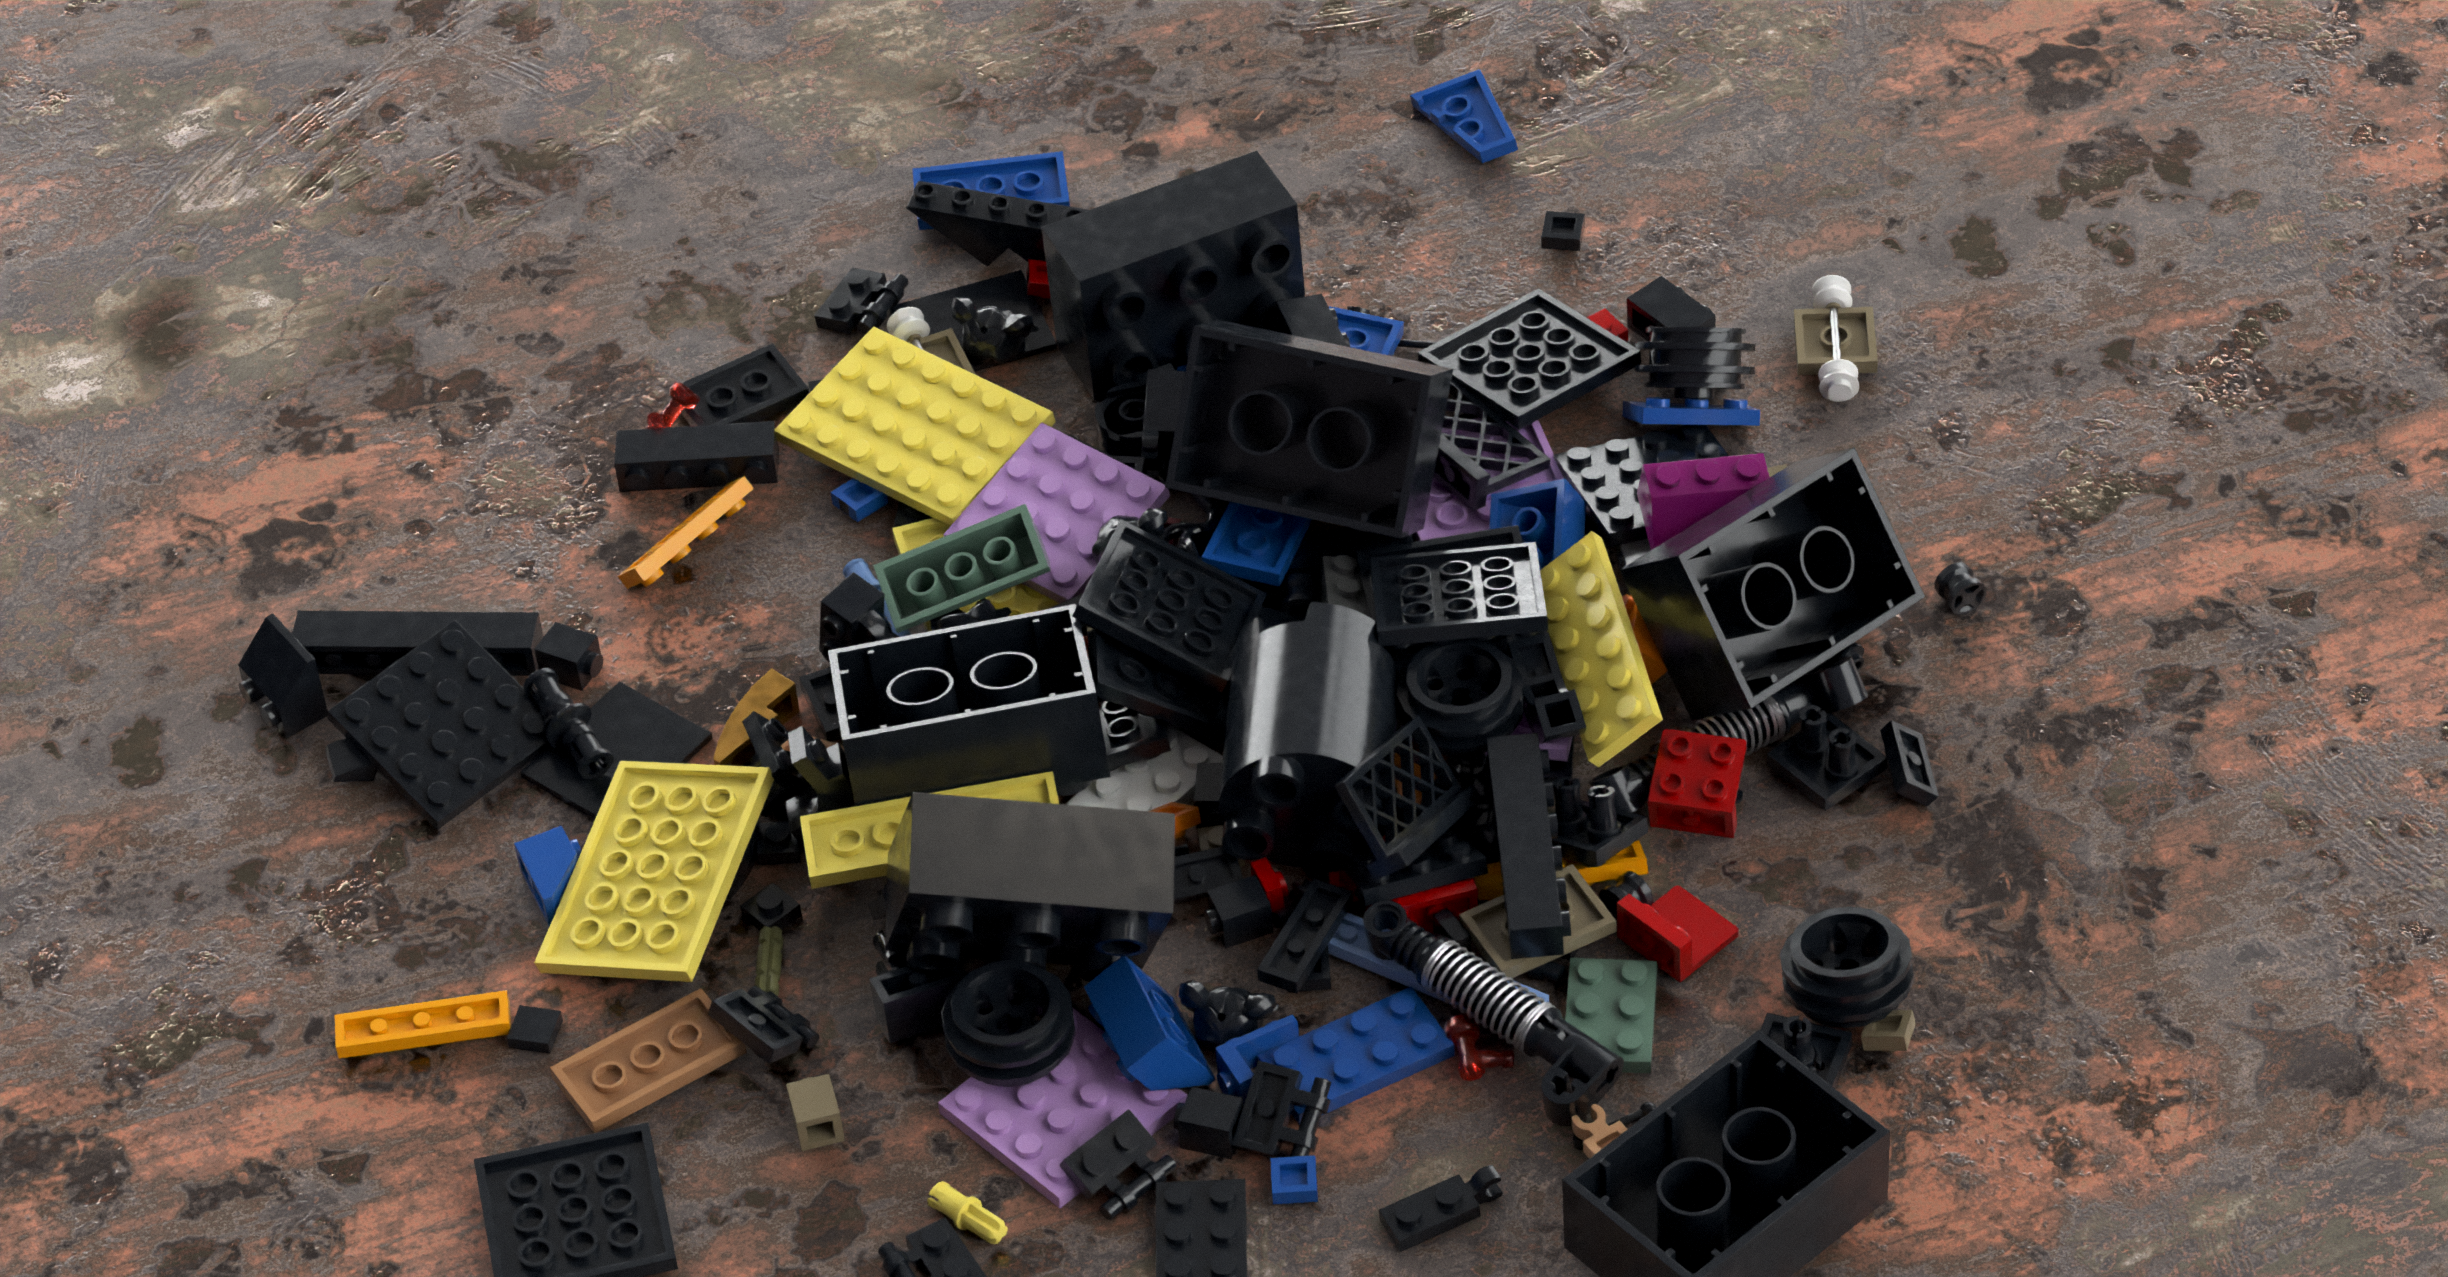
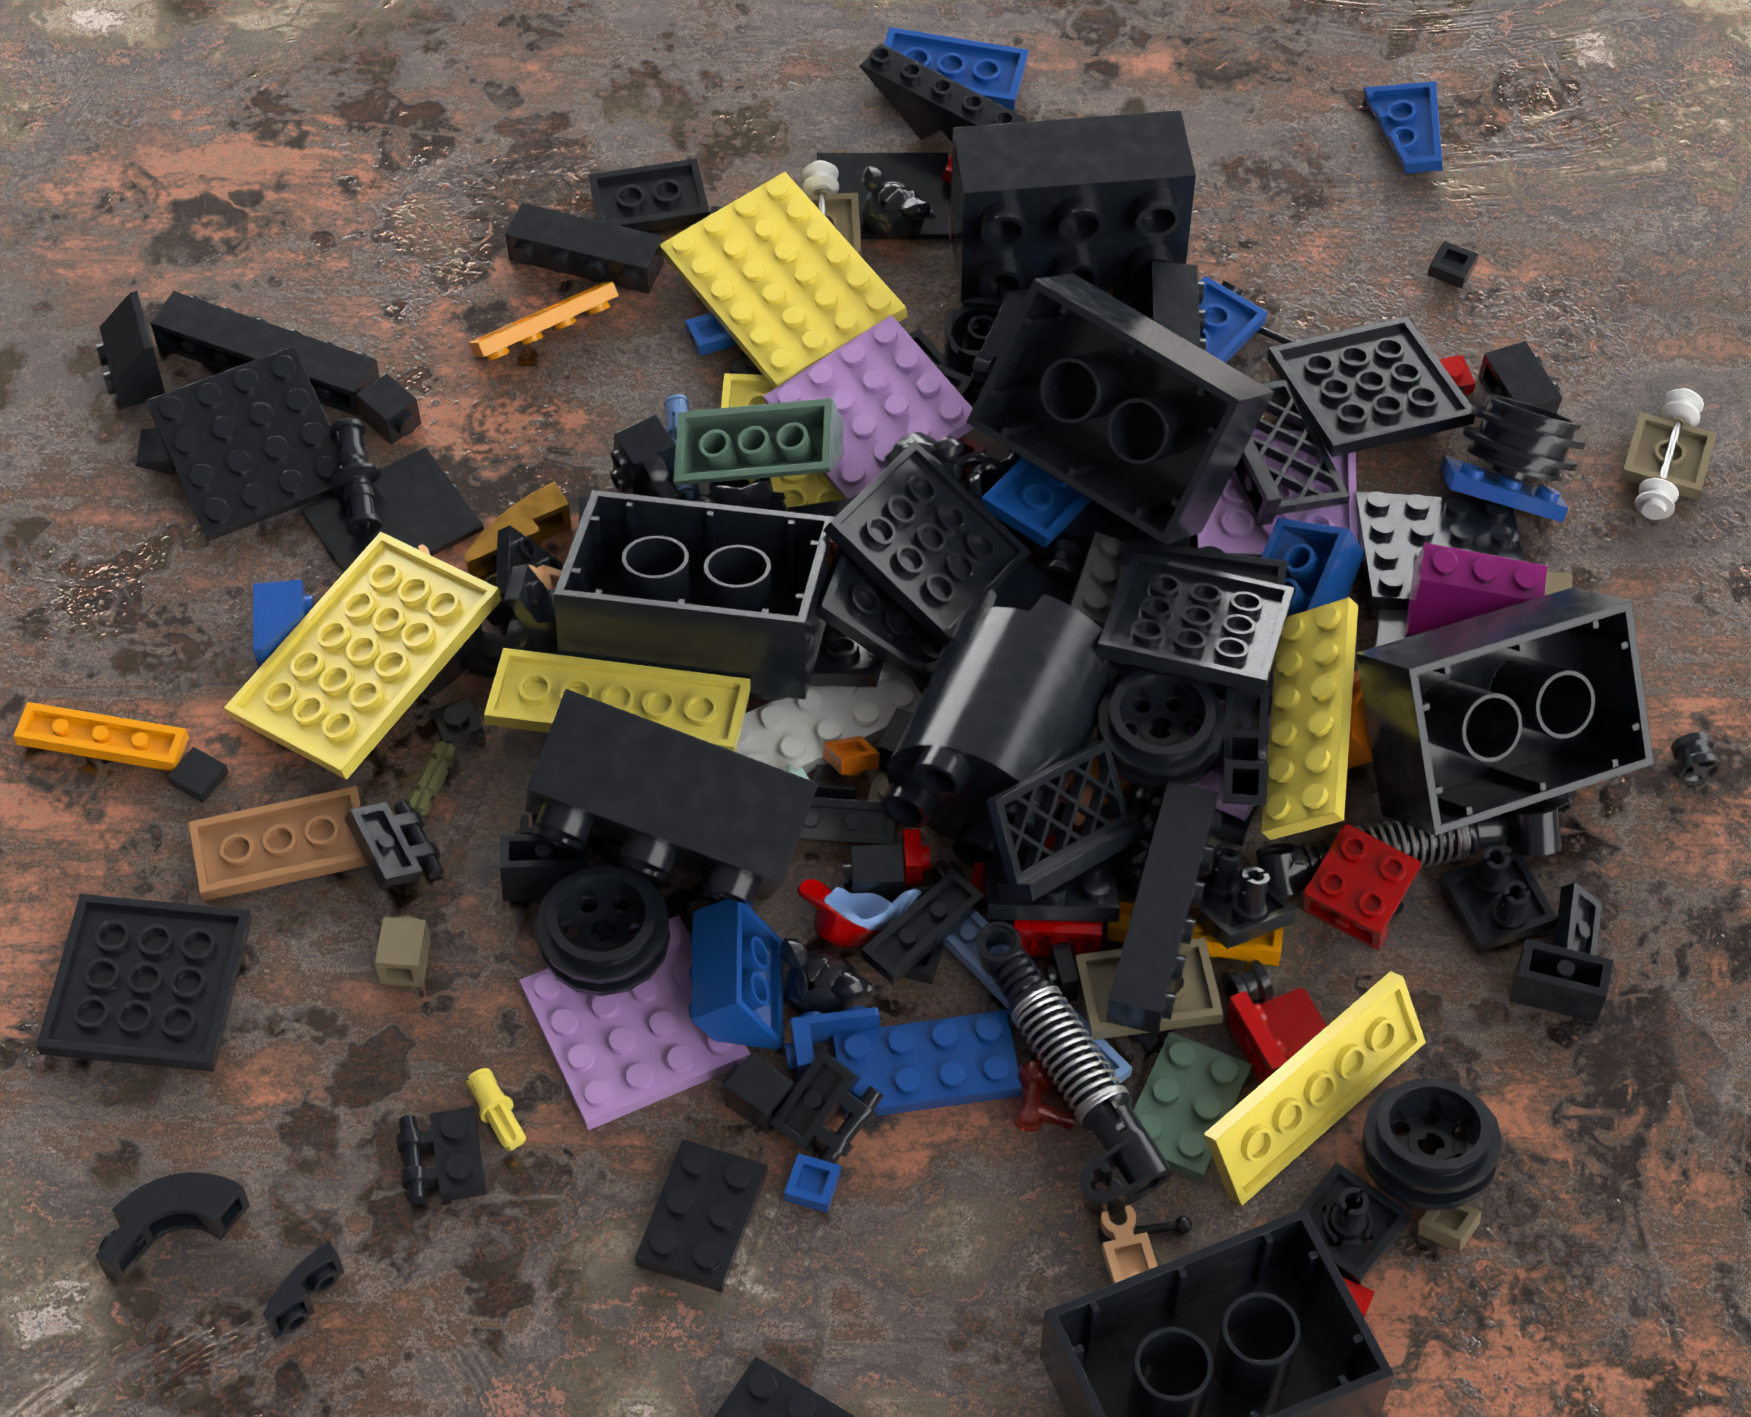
camera: 15 degrees right, 10 degrees up
clear red piece [646,381,701,429] -> none
black plate [814,267,908,334] -> none
black plate [1059,1109,1177,1220] -> none
black plate [1379,1165,1502,1252] -> none
none -> hair [797,879,921,948]
none -> light yellow plate [1204,971,1426,1206]
none -> black brick [1510,939,1613,1023]

